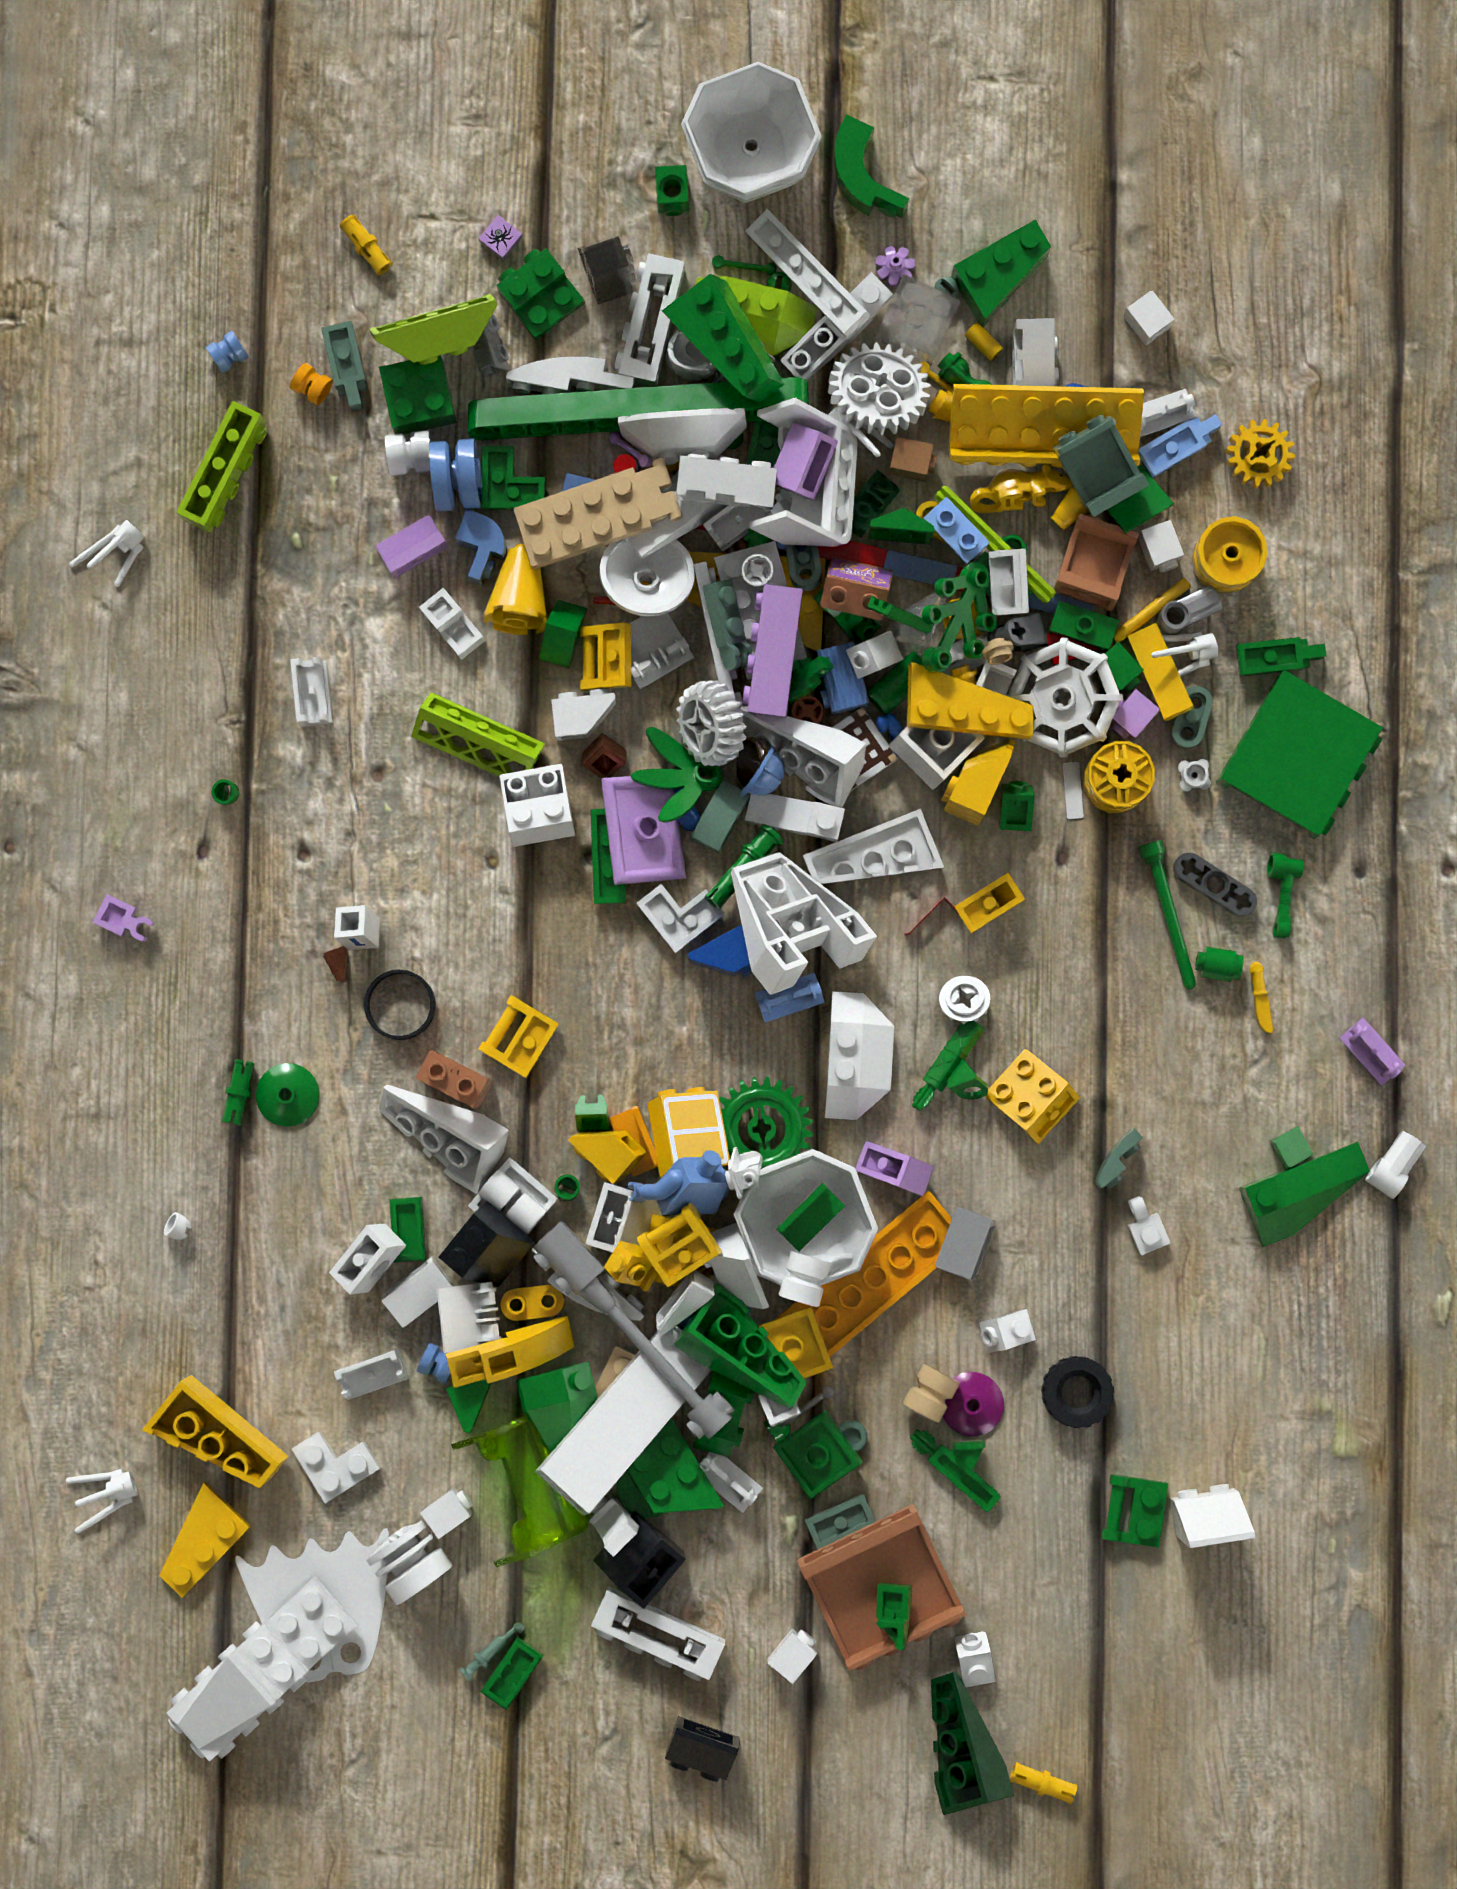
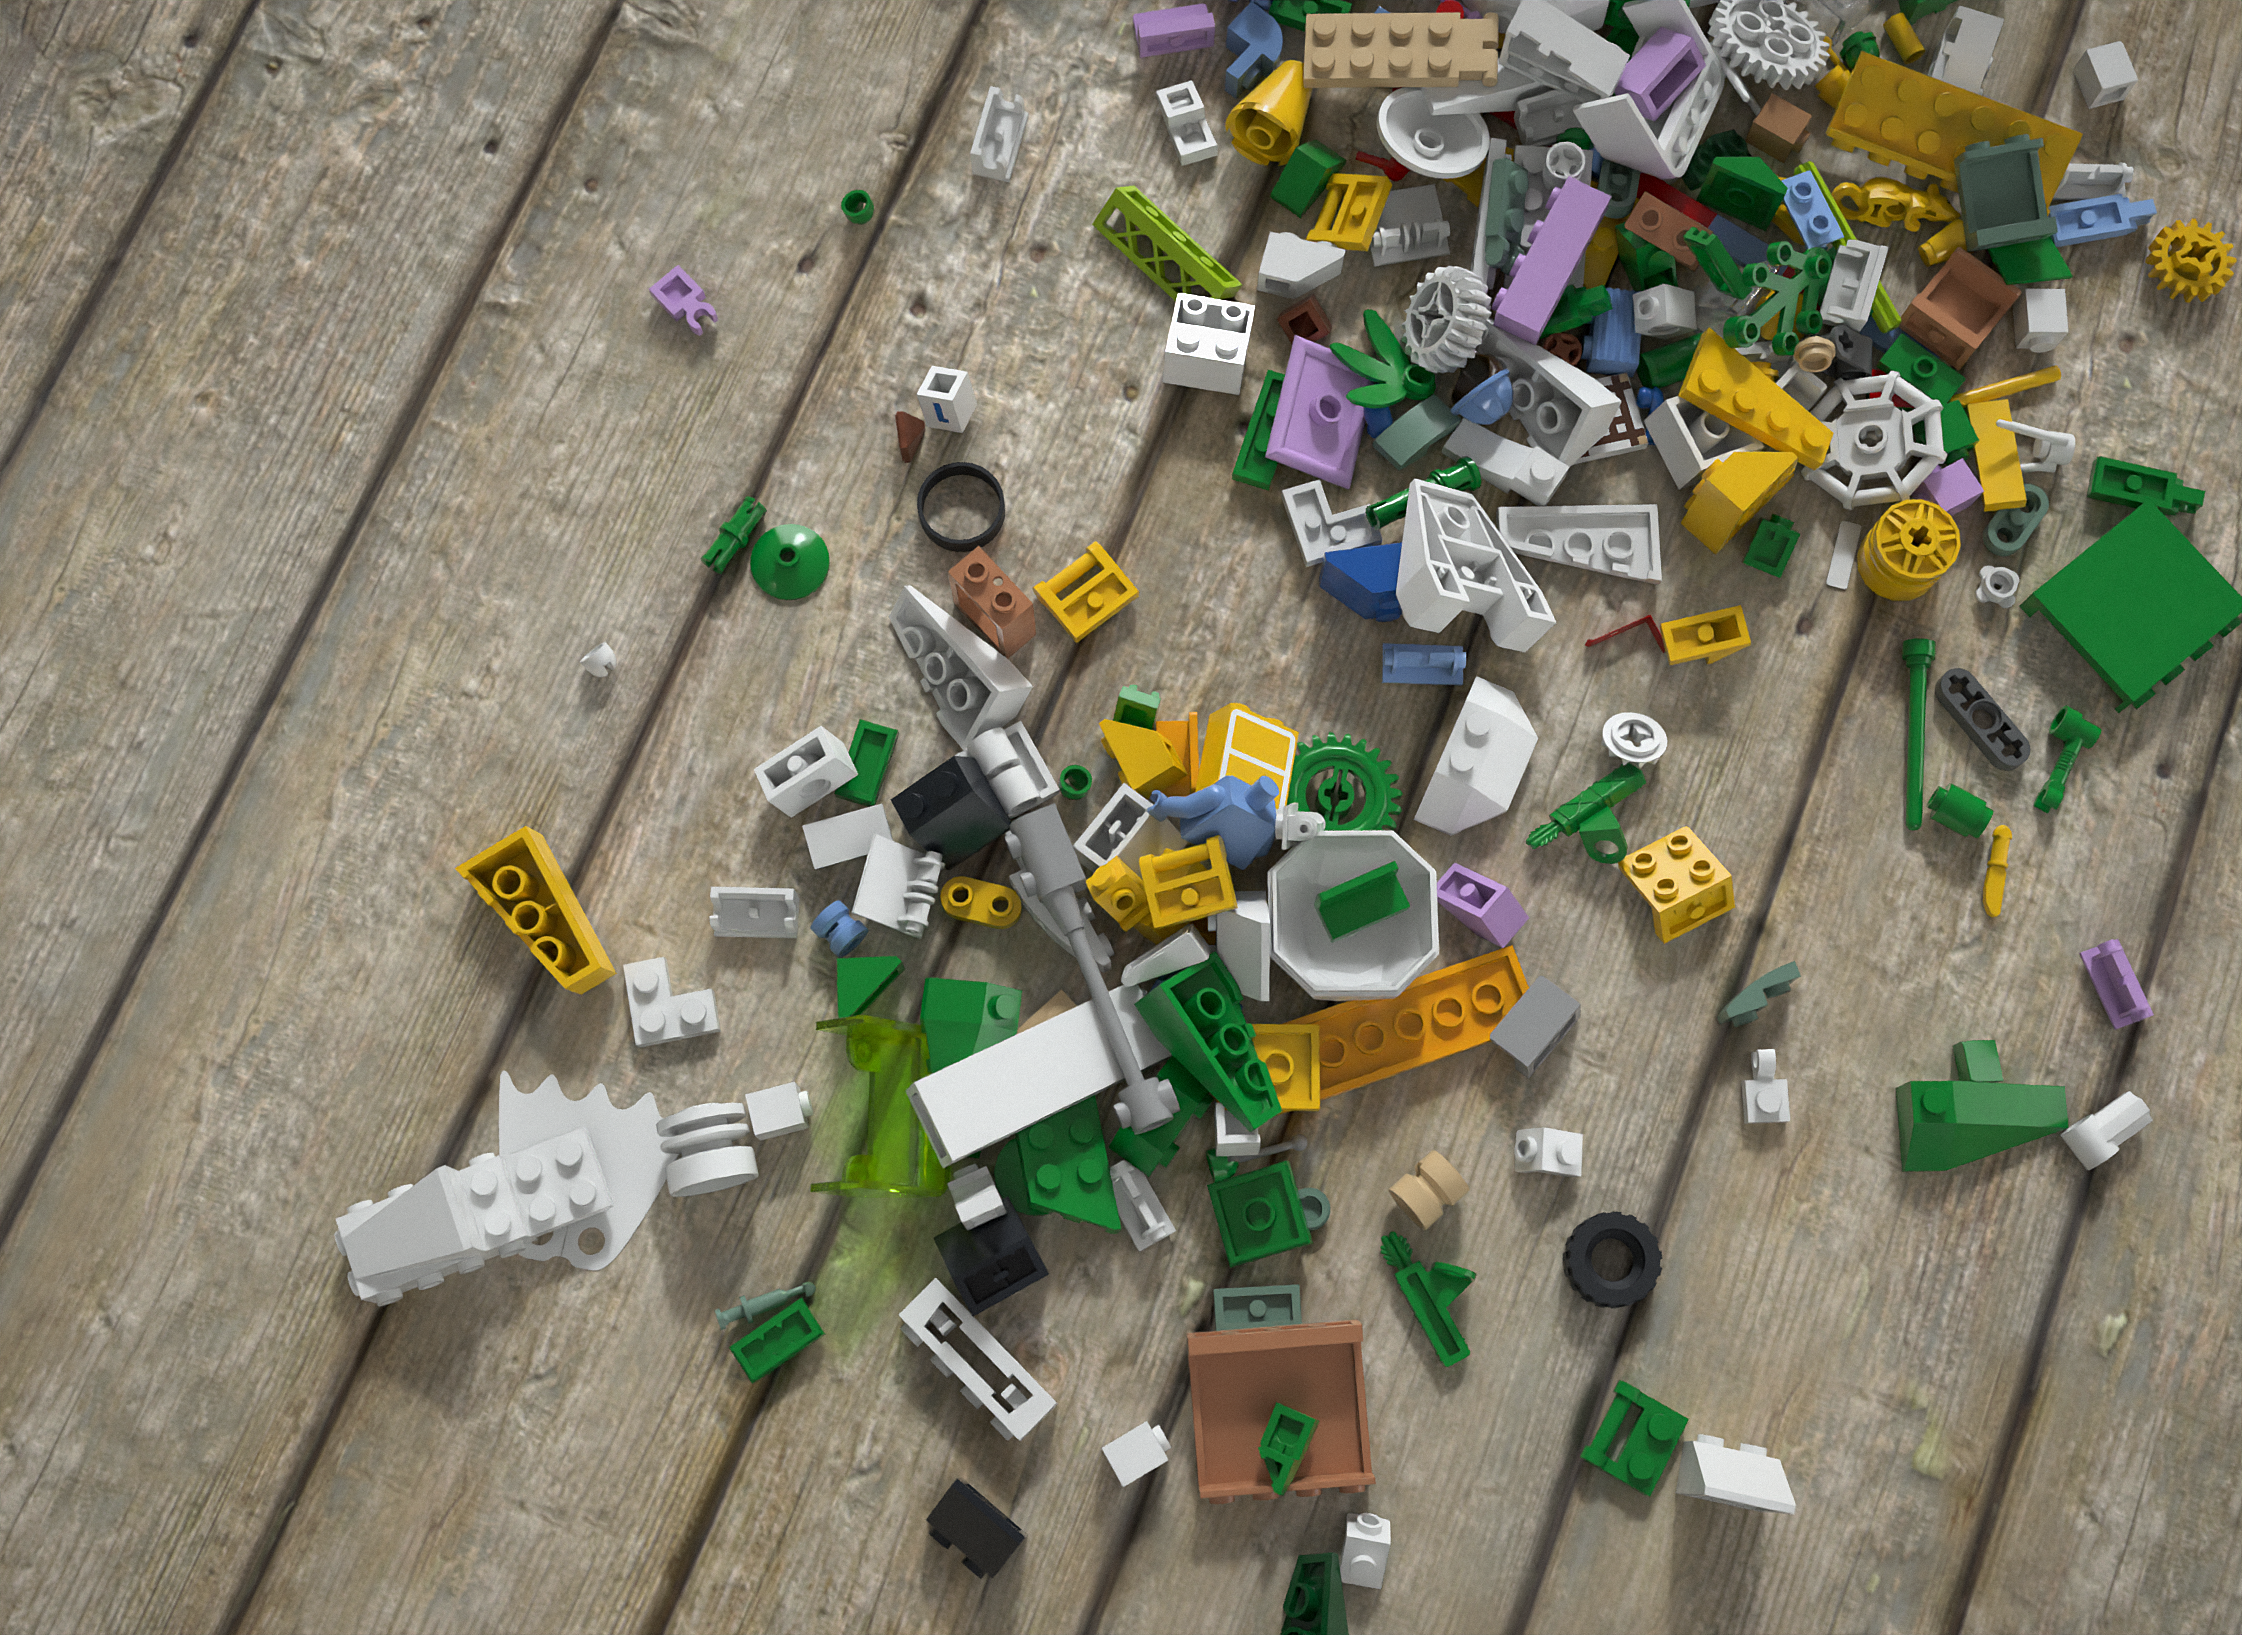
camera: 15 degrees right, 10 degrees down
white plant [66,1469,138,1534] -> none
yellow wing [159,1481,251,1598] -> none
yellow slope [445,1316,575,1388] -> none
white wheel [779,1251,831,1307] -> none
magenta dish [943,1372,1004,1437] -> none
light grey piece [1157,585,1223,635] -> none
yellow wheel [1192,516,1268,594] -> none

